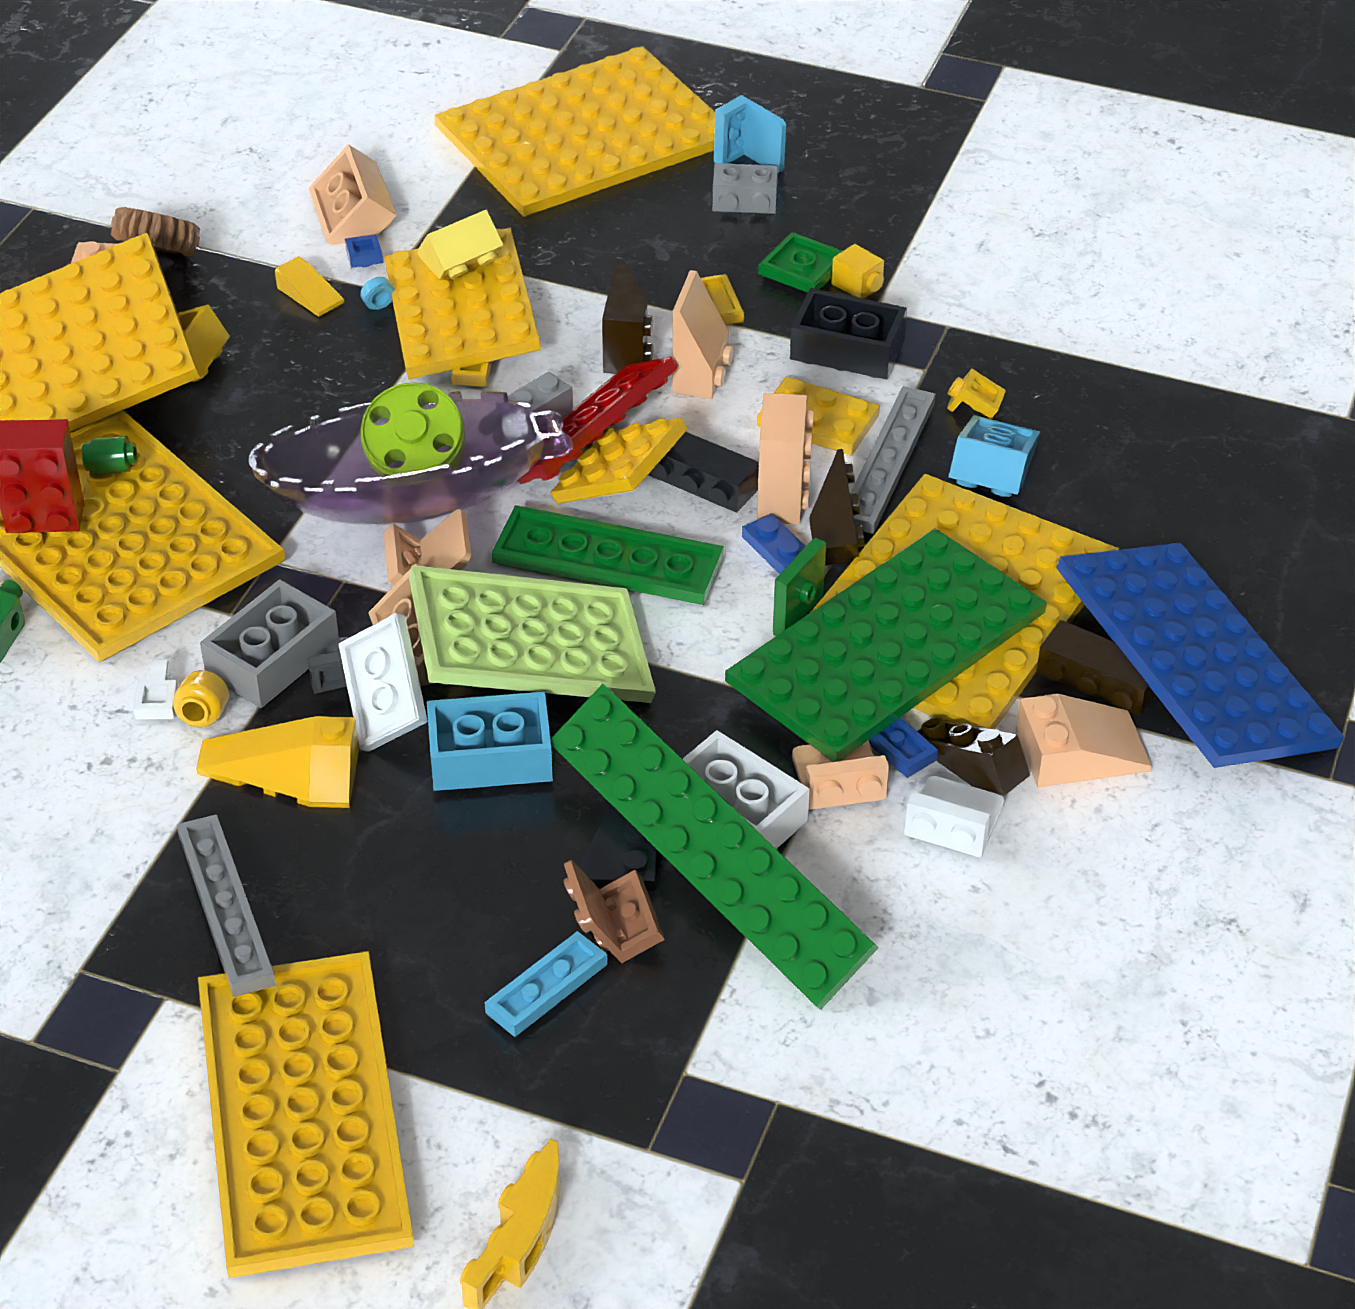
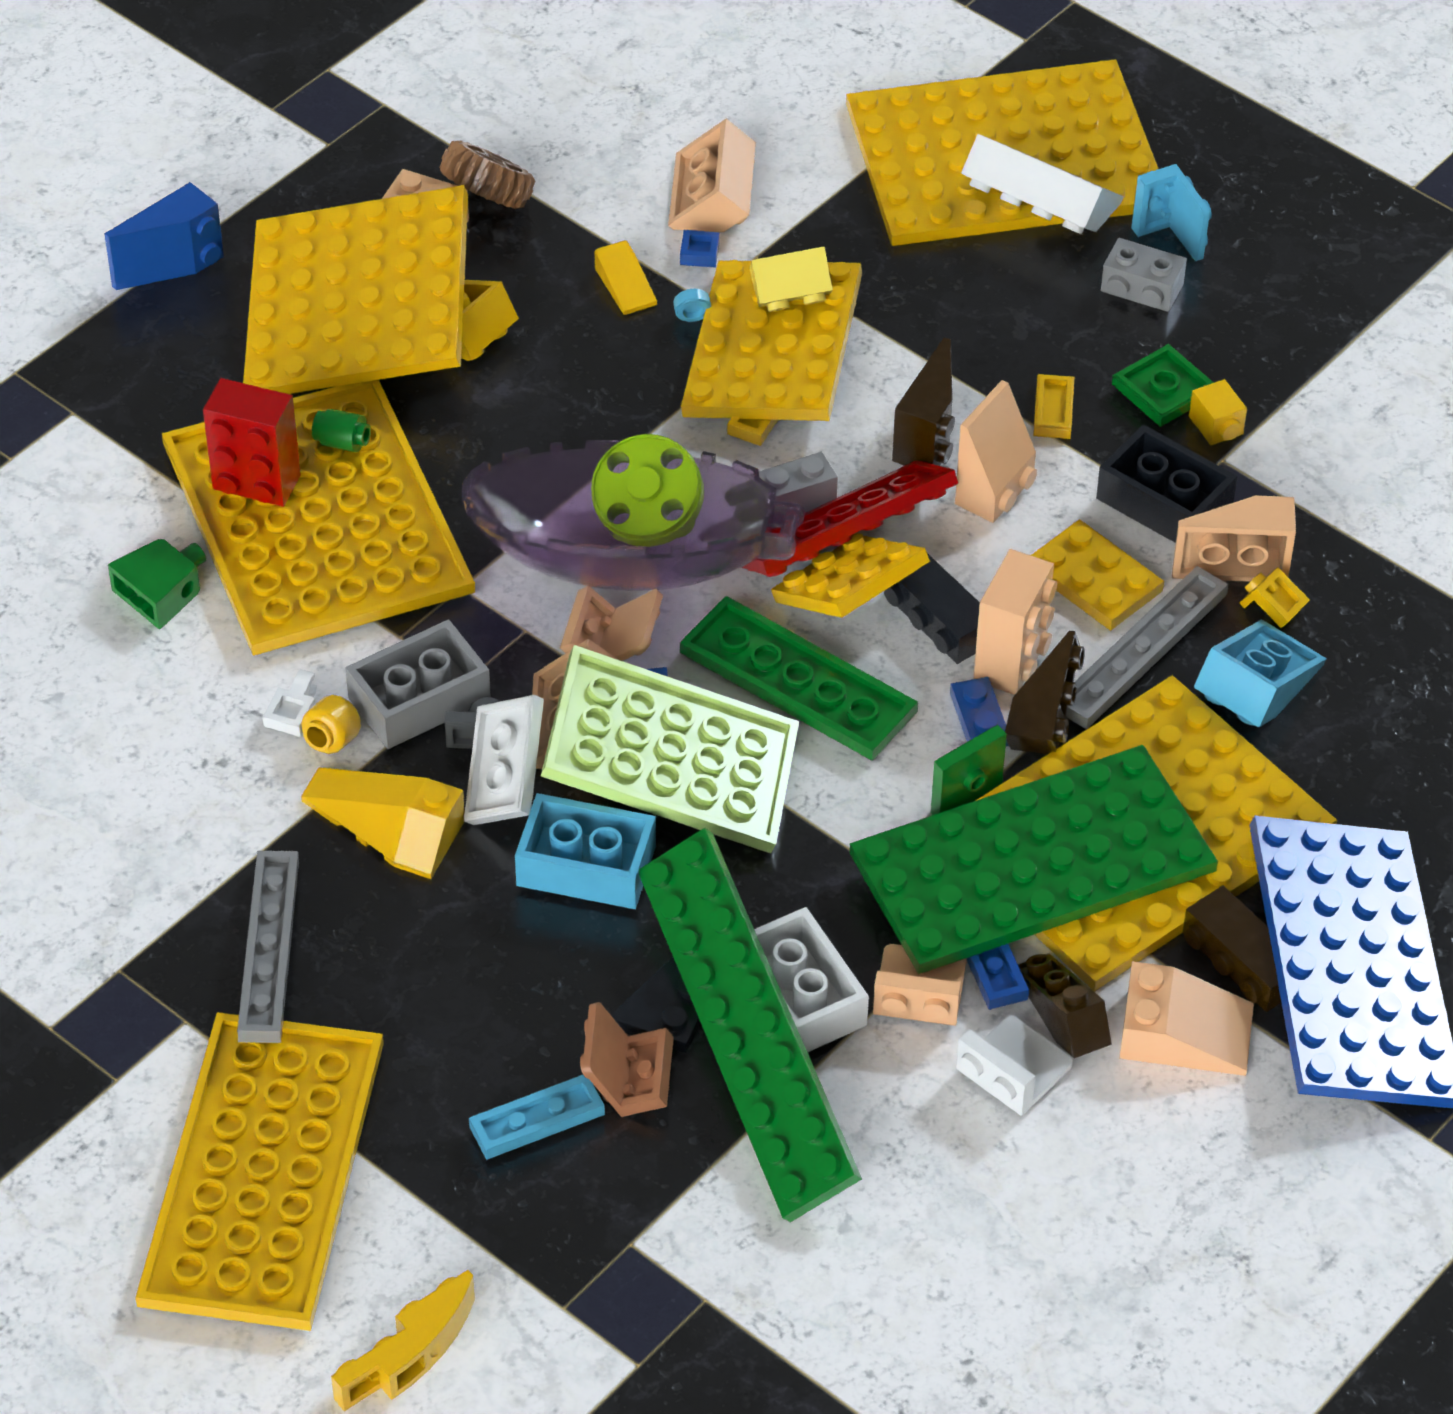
camera: 20 degrees right, 5 degrees up
none -> white slope [961,134,1124,234]
none -> light nougat slope [1172,495,1296,582]

